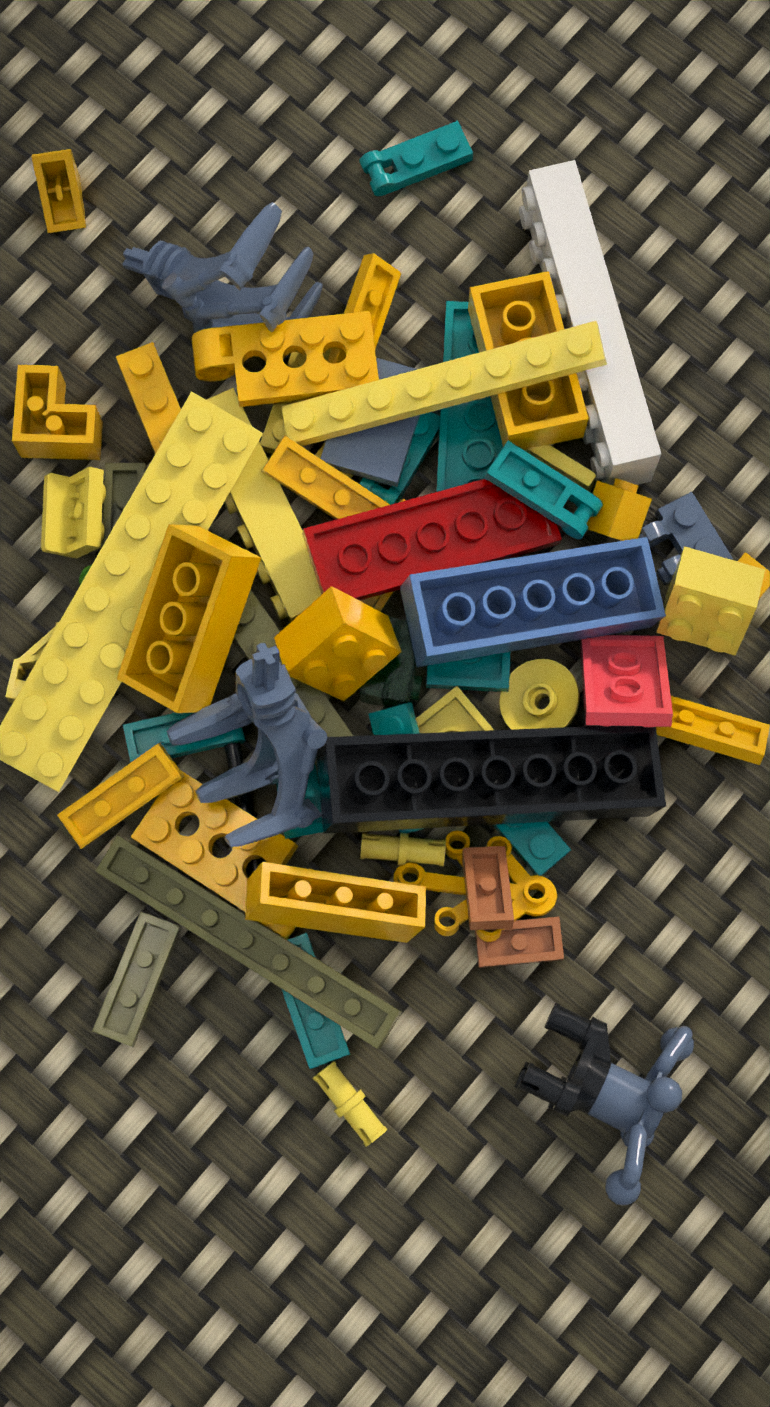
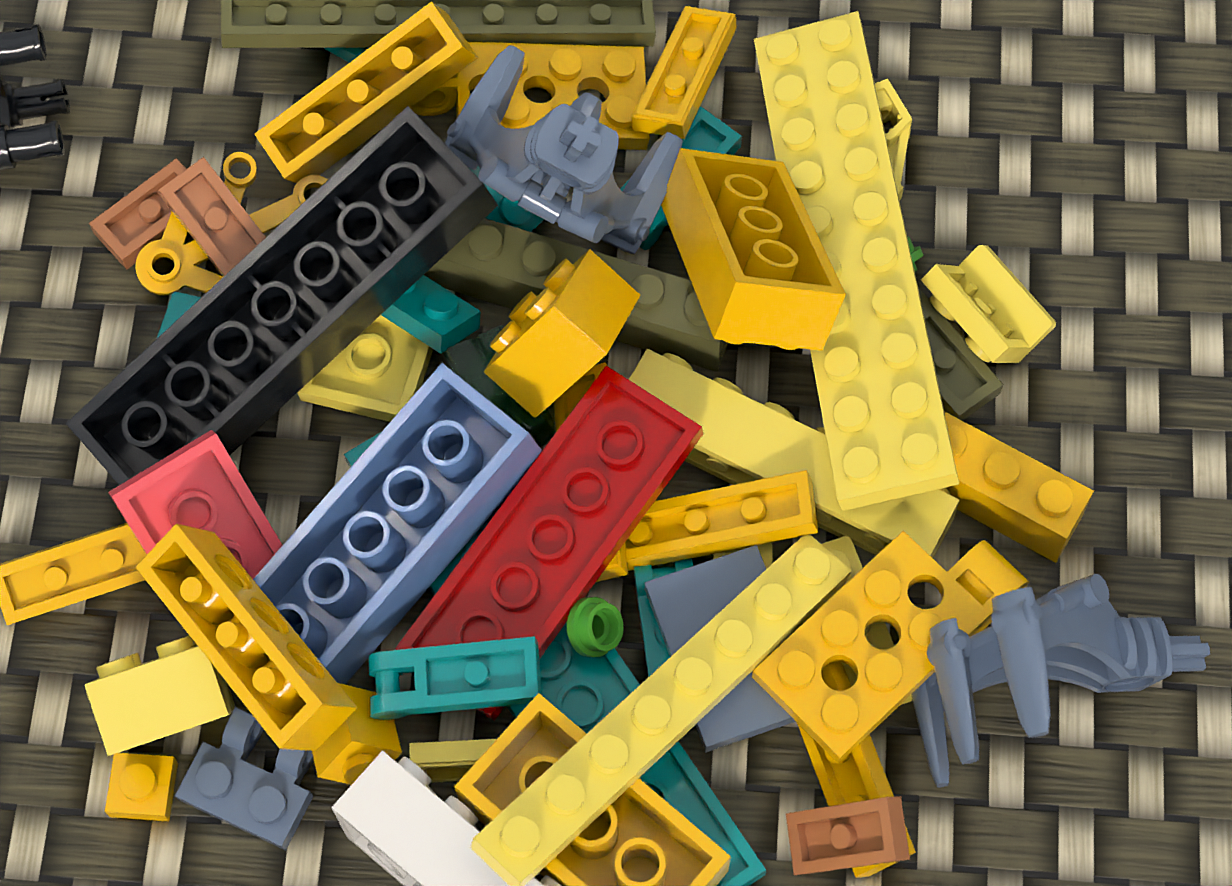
camera: 145 degrees right, 10 degrees down
yellow brick [12,365,103,460] -> none
light yellow dish [499,659,580,730] -> none
none -> yellow brick [136,524,358,751]
none -> bright green plate [567,597,624,657]
none -> nougat plate [786,796,910,875]

